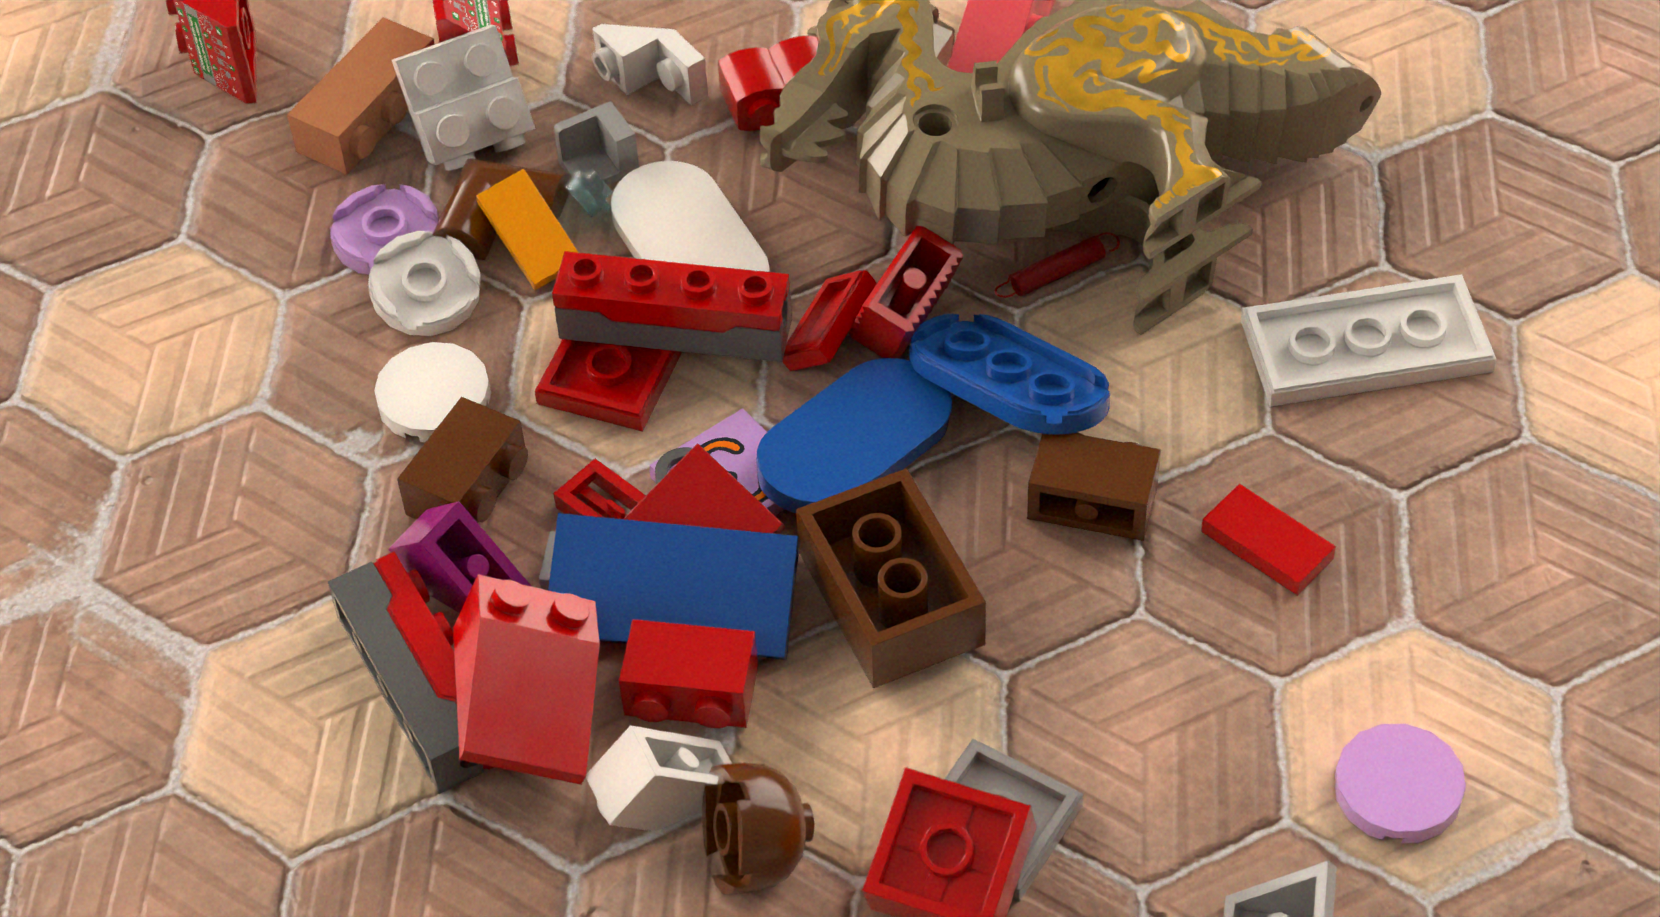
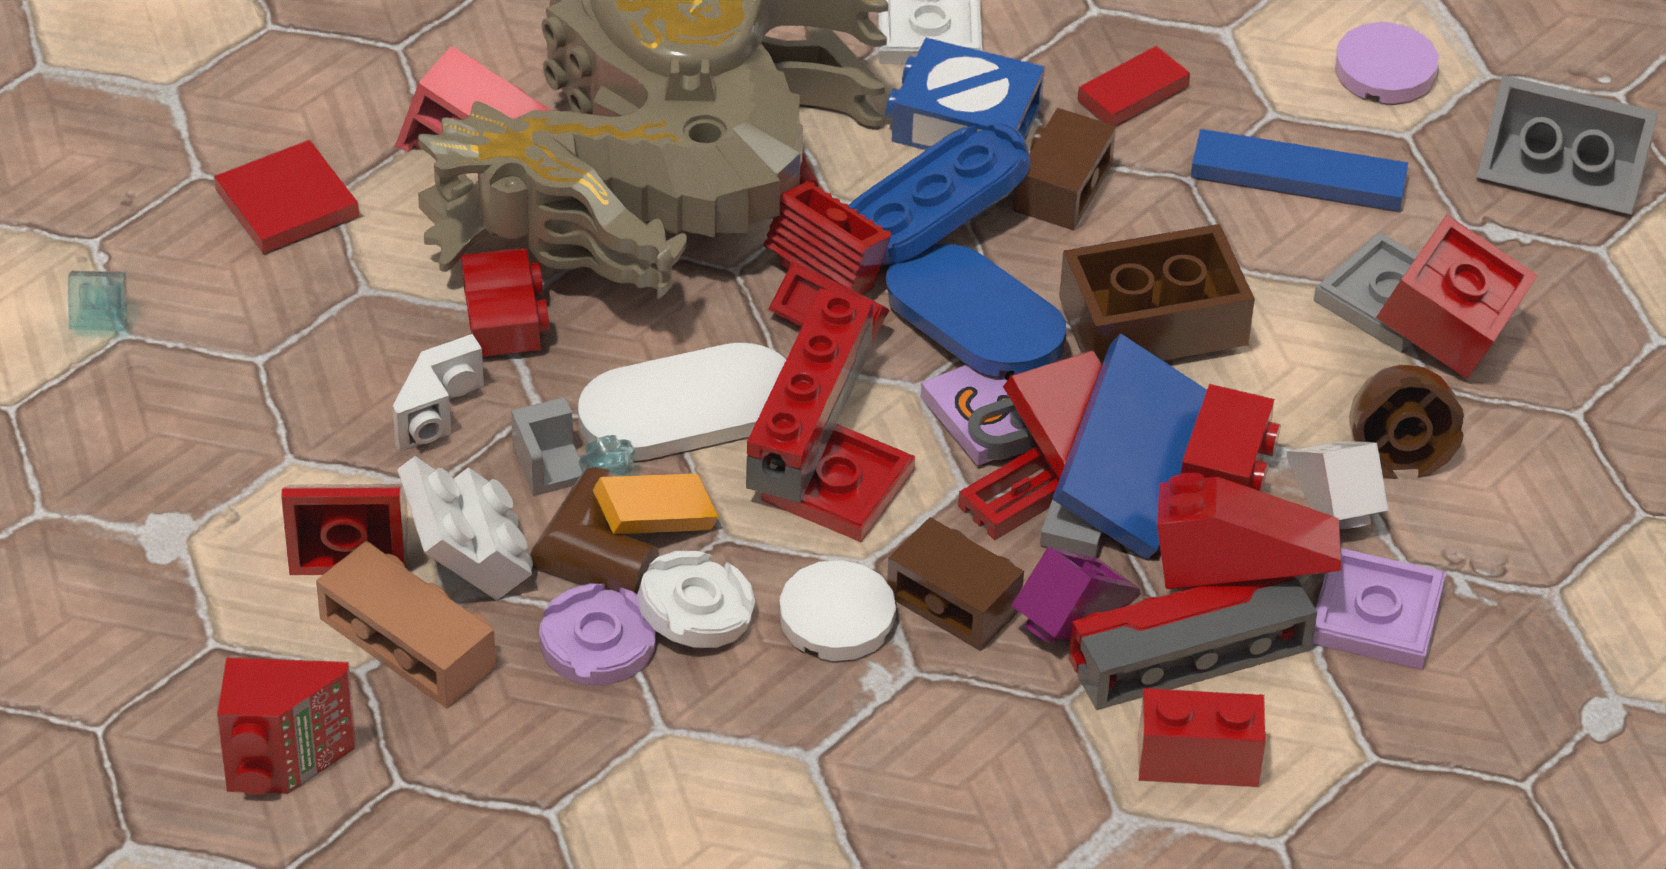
camera: 85 degrees left, 5 degrees down
none -> blue brick [886,37,1045,150]
none -> red brick [1138,688,1266,787]
none -> blue tile [1191,129,1409,211]
none -> lavender tile [1312,548,1446,670]

